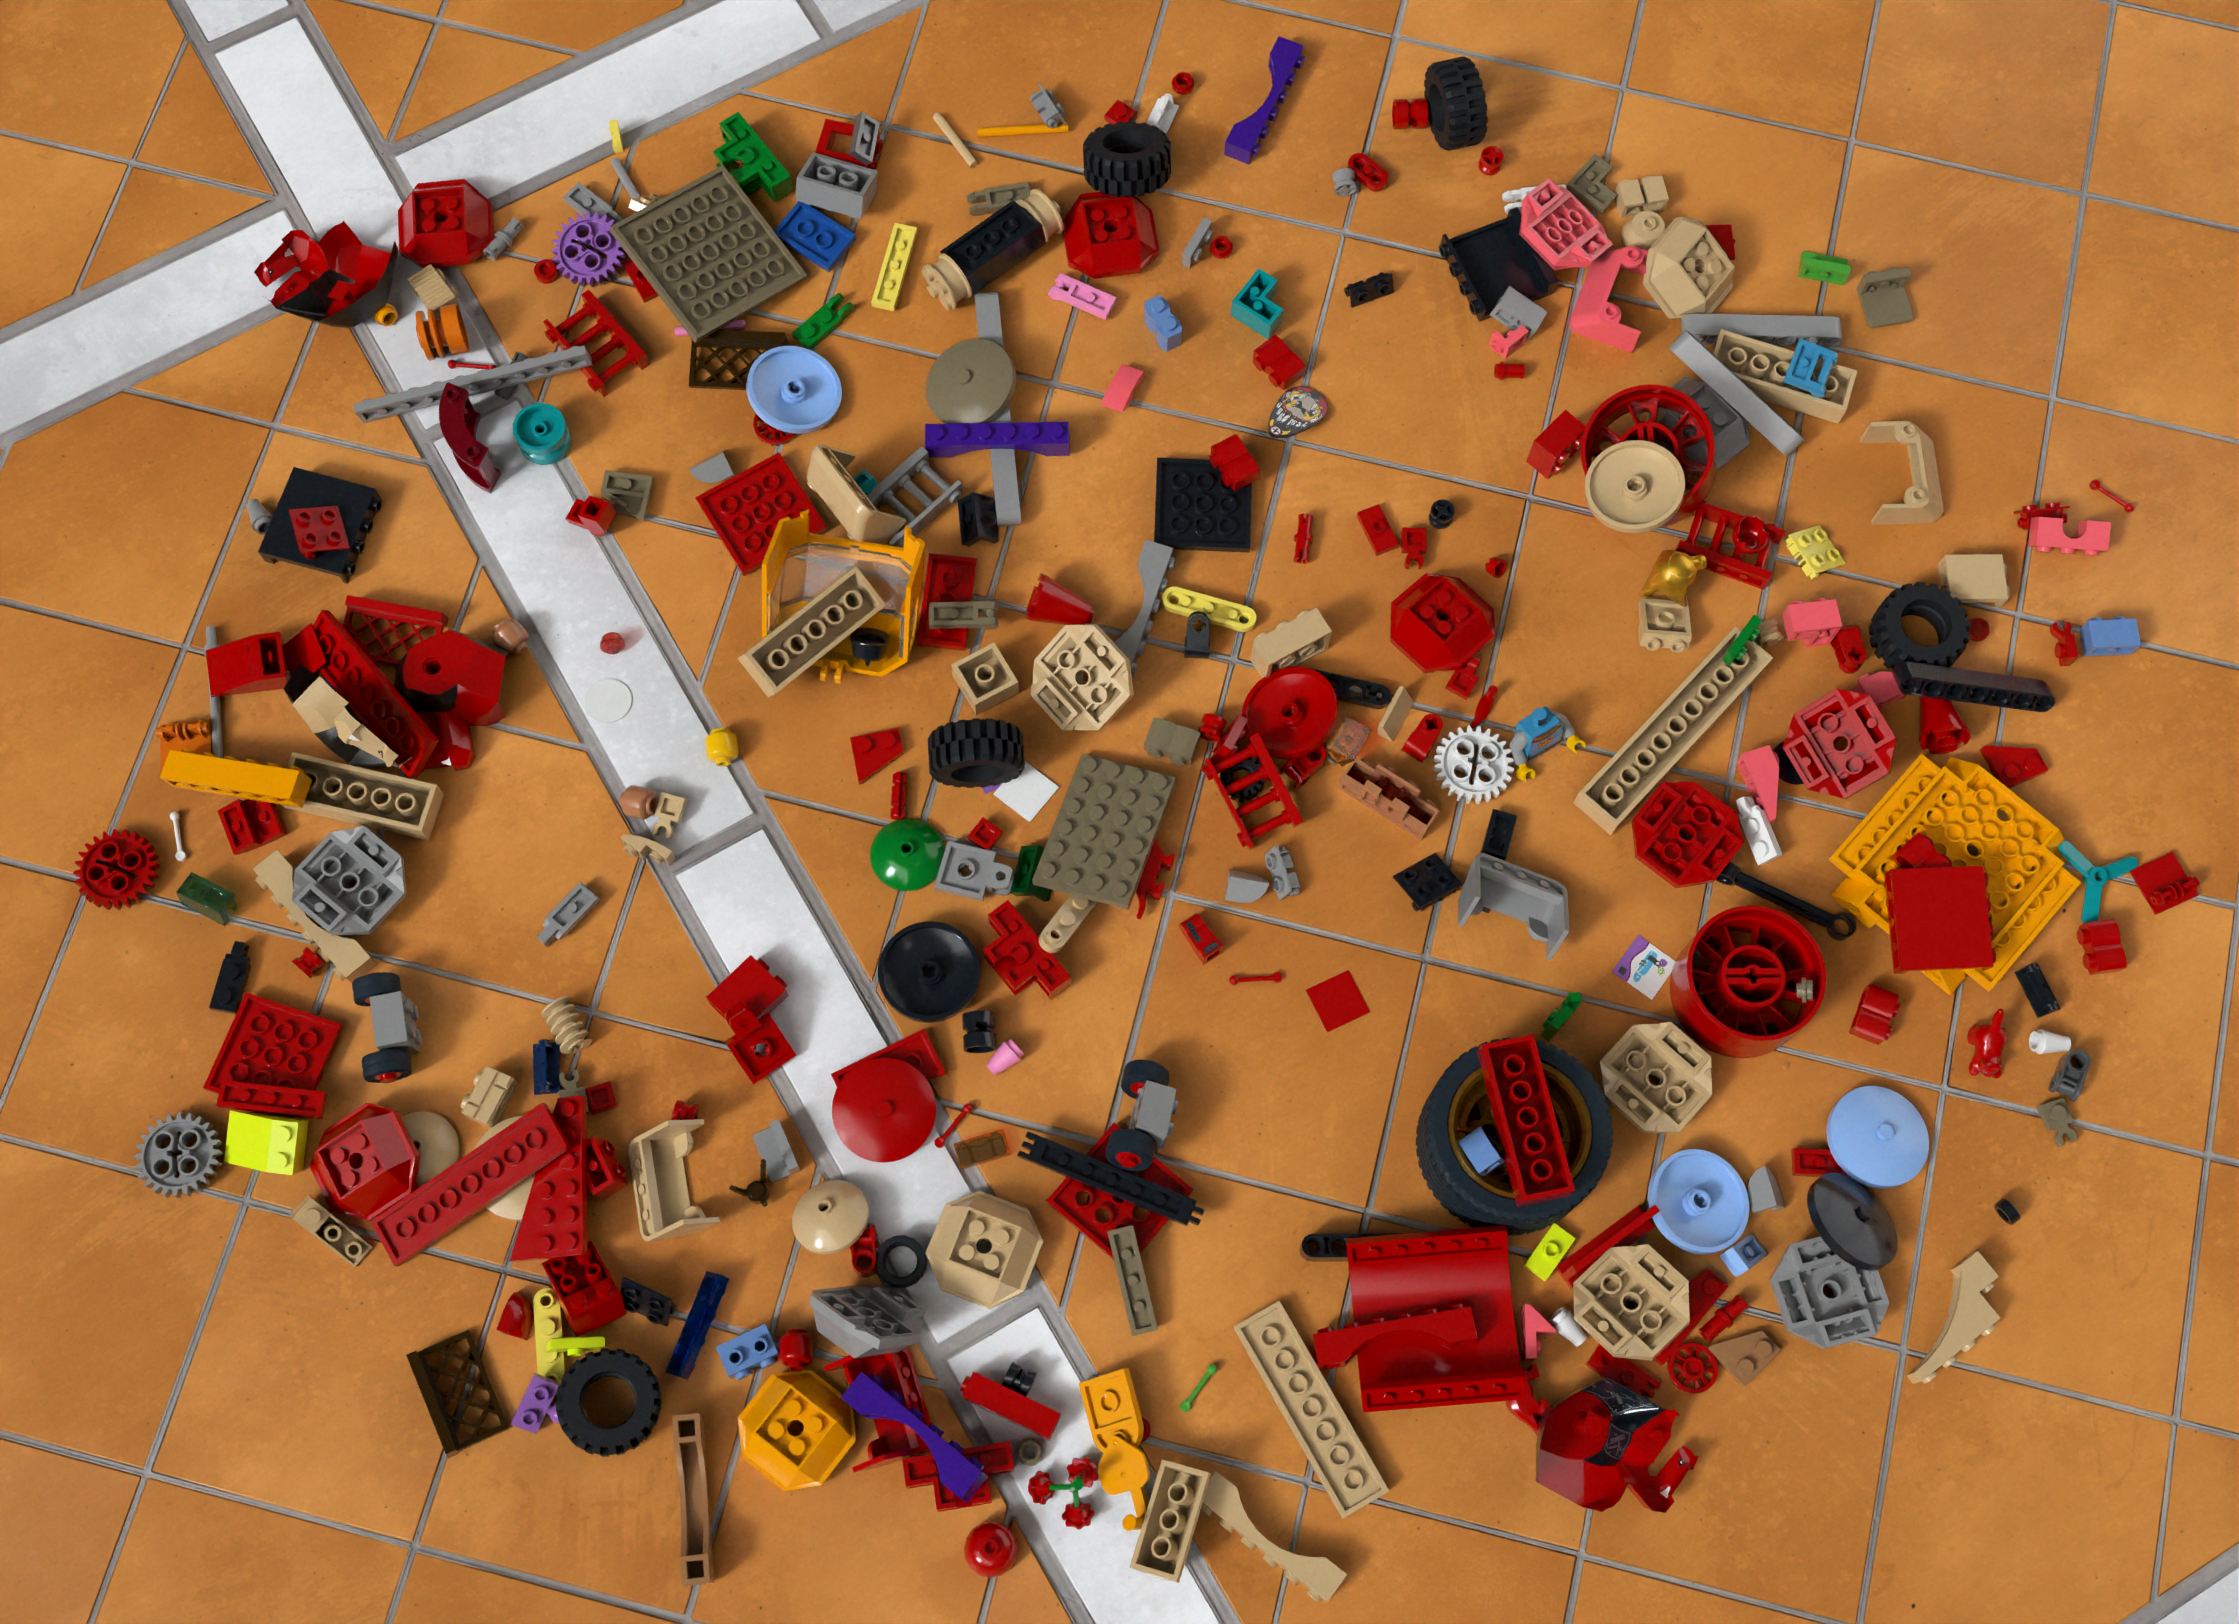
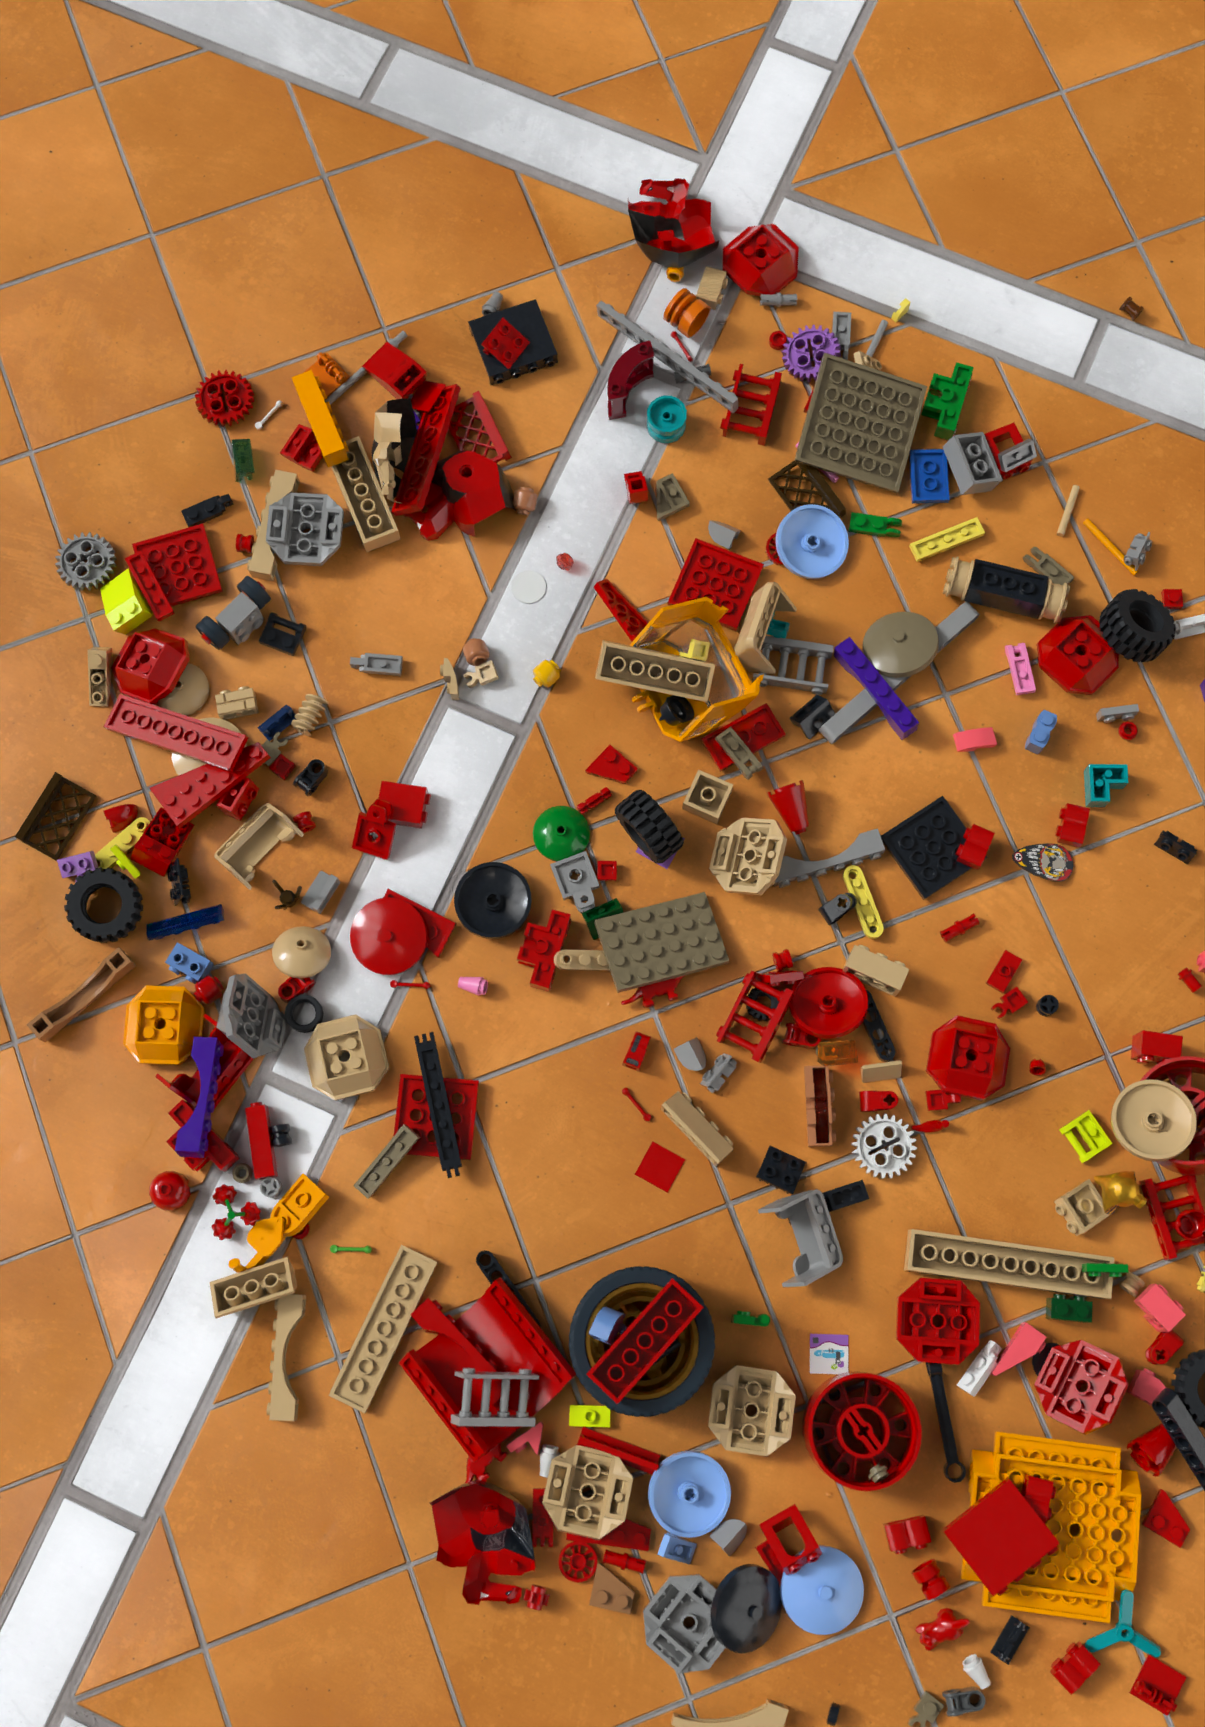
camera: 60 degrees right, 5 degrees up
clear orange tile [954,1129,1011,1170] -> none
black wheel [962,1010,997,1053] -> none
white sticker [993,761,1059,822] -> none
brick [1106,1060,1178,1171] -> none
dark tan brick [1144,718,1201,766] -> none
torso [1510,707,1586,782] -> none
none -> black plate [259,612,306,656]
none -> light grey wheel [260,1177,282,1198]
none -> black piece [293,759,328,797]
none -> light grey fence [451,1368,539,1427]
none -> red gear [523,1584,550,1611]
none -> red wing [594,579,656,642]
none -> tan slope [661,1091,734,1167]
none -> light yellow panel [679,639,710,661]
none -> red panel [759,1504,822,1575]
none -> red wheel [911,1559,950,1600]
none -> dark green brick [1046,1294,1093,1323]
none -> neon yellow plate [1059,1110,1113,1163]

